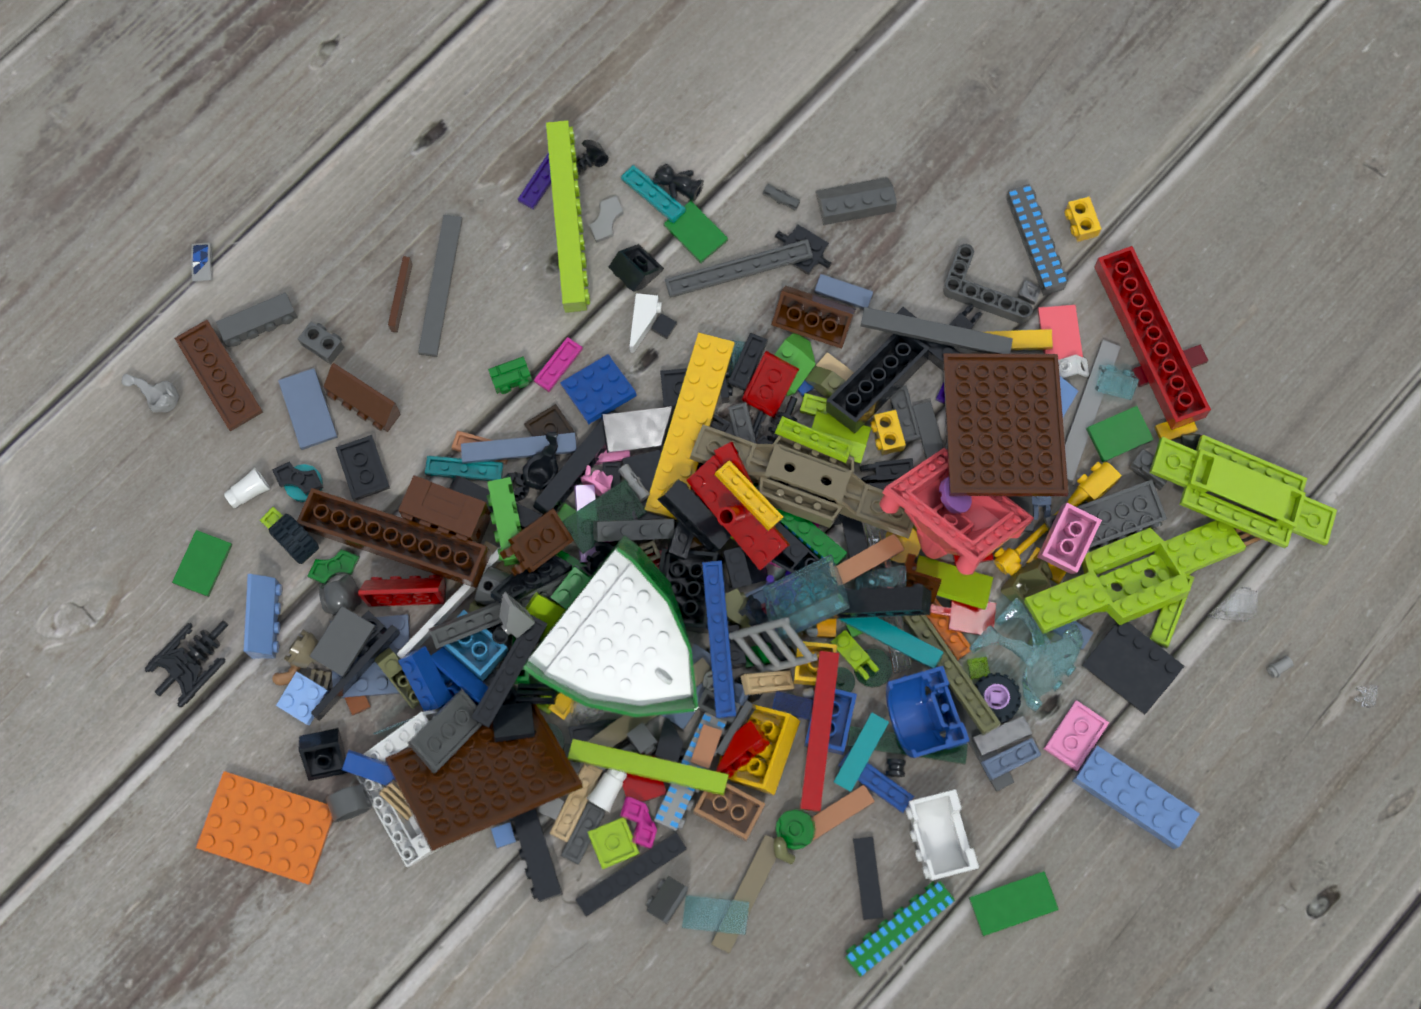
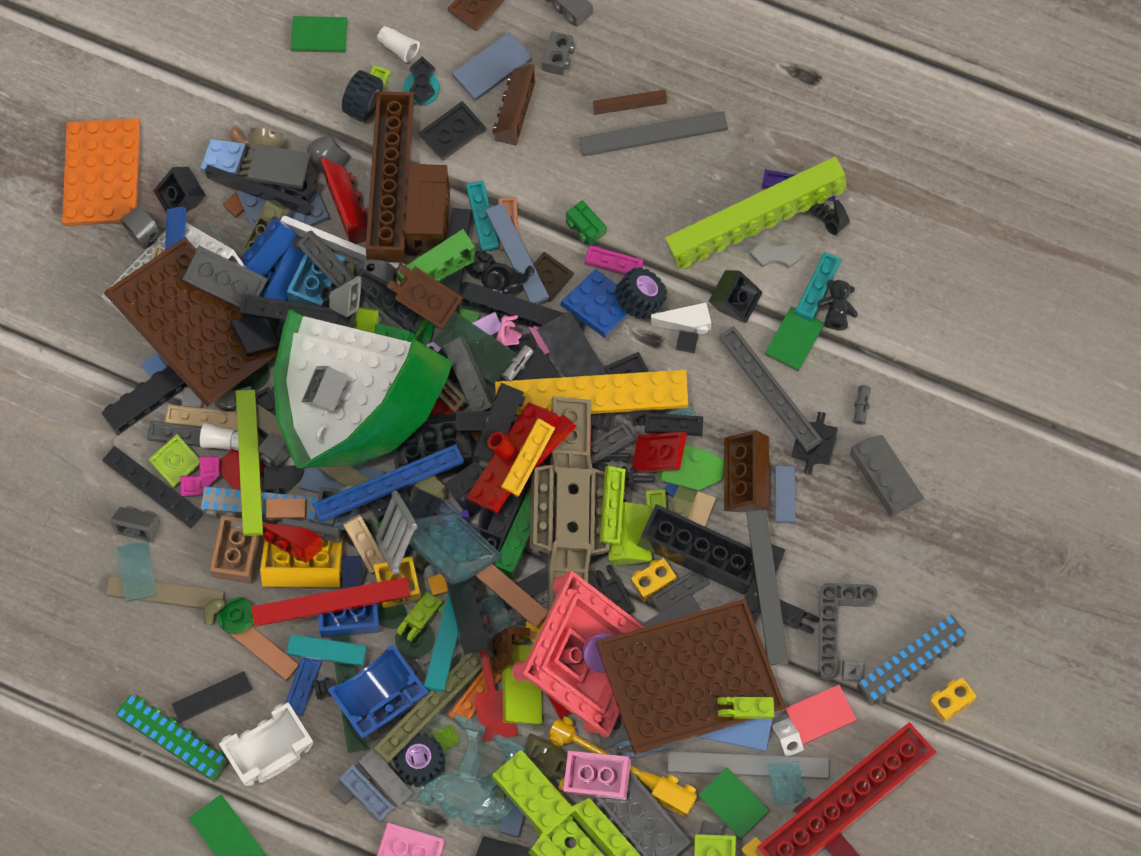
camera: 75 degrees right, 5 degrees down
black bar [145,620,228,708] -> none
medium blue slope [244,574,282,659] -> none
green tile [307,549,360,584] -> none
yellow tile [977,329,1053,352] -> none
none -> slope [301,366,349,412]
none -> black wheel [615,267,667,319]
none -> lime hinge [717,697,774,719]

